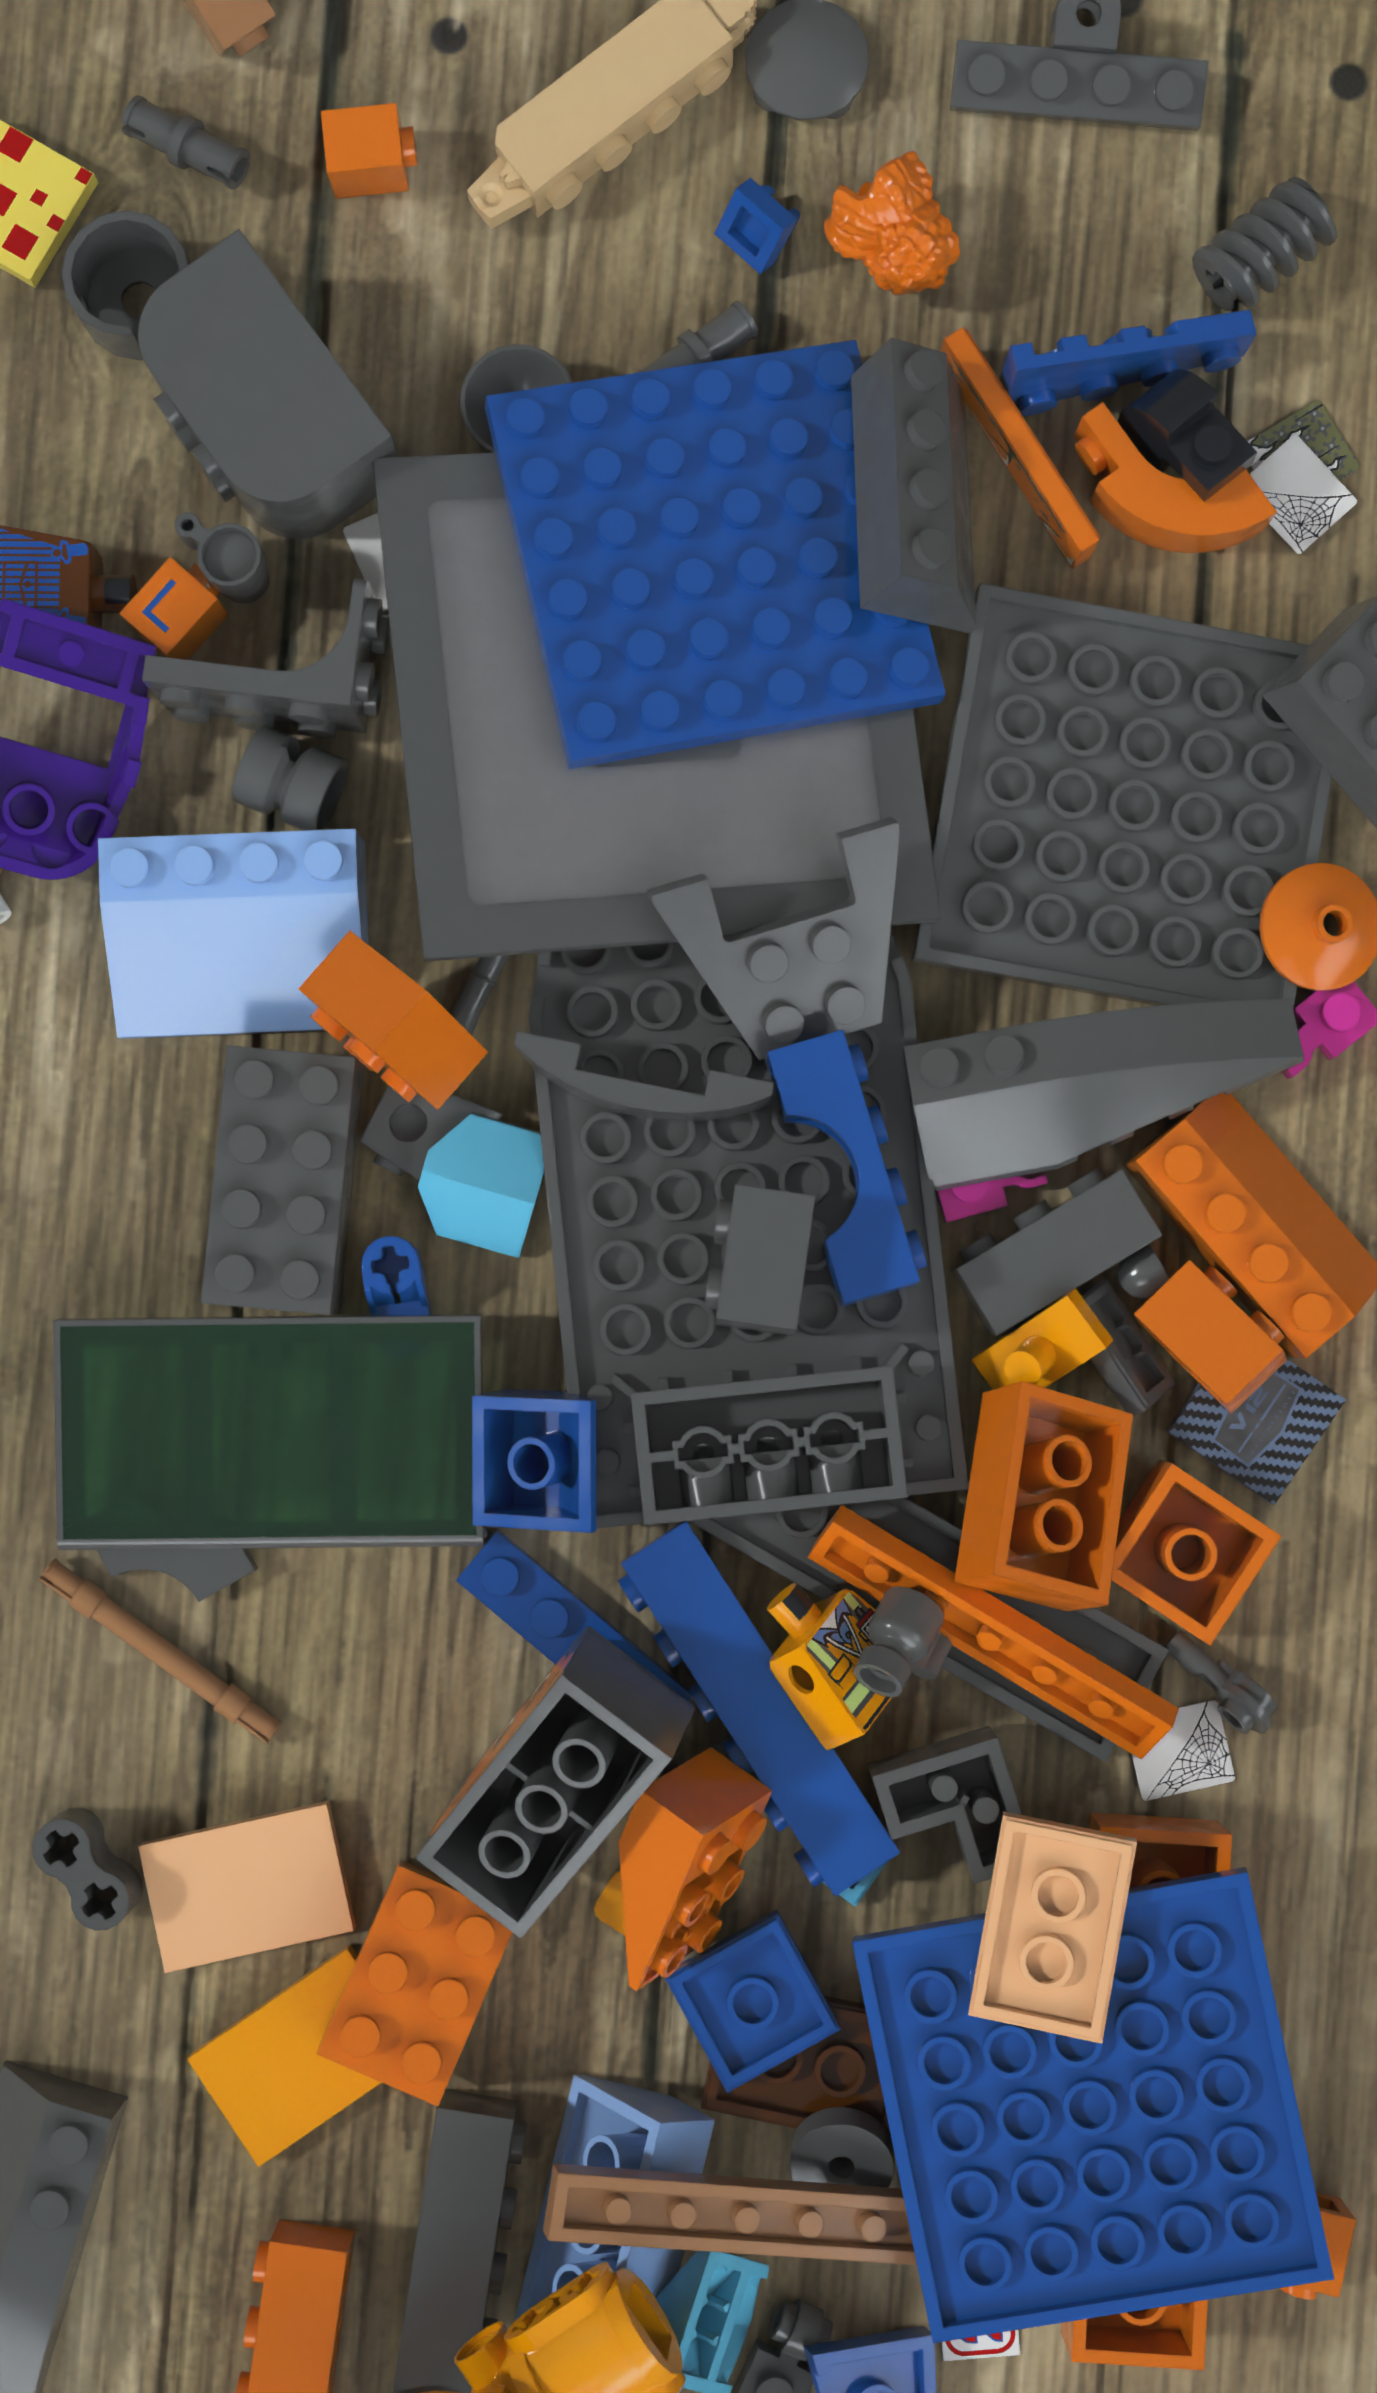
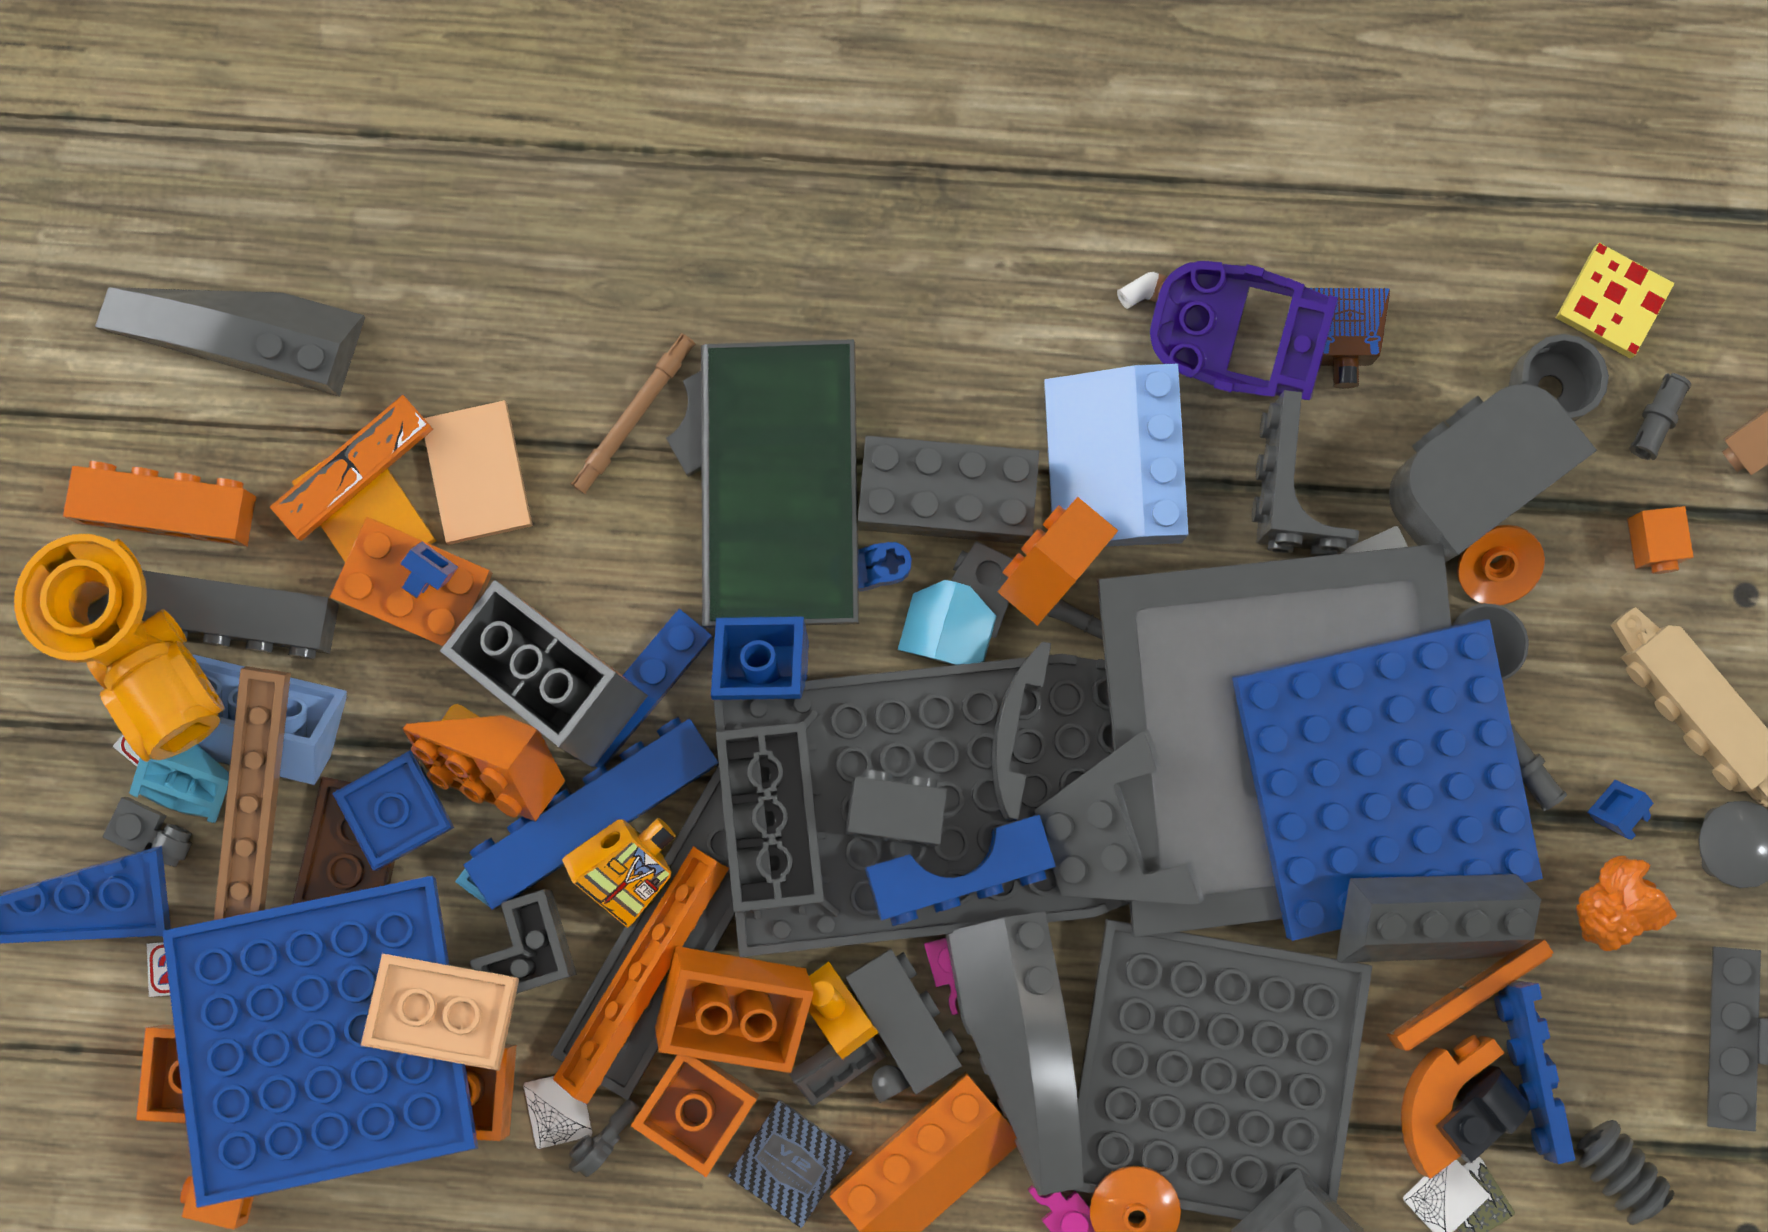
camera: 85 degrees right, 5 degrees down
dark grey axle [32,1808,142,1931] -> none
orange brick [119,557,229,660] -> none
dark grey piece [175,512,269,604] -> none
dark grey wheel [232,725,349,831] -> none
dark grey piece [790,2107,894,2188] -> none
dark grey piece [853,1586,952,1697] -> none
orange brick [1134,1260,1286,1414] -> none
none -> orange tile [270,395,434,541]
none -> blue tile [401,542,459,598]
none -> orange dish [1457,525,1545,605]

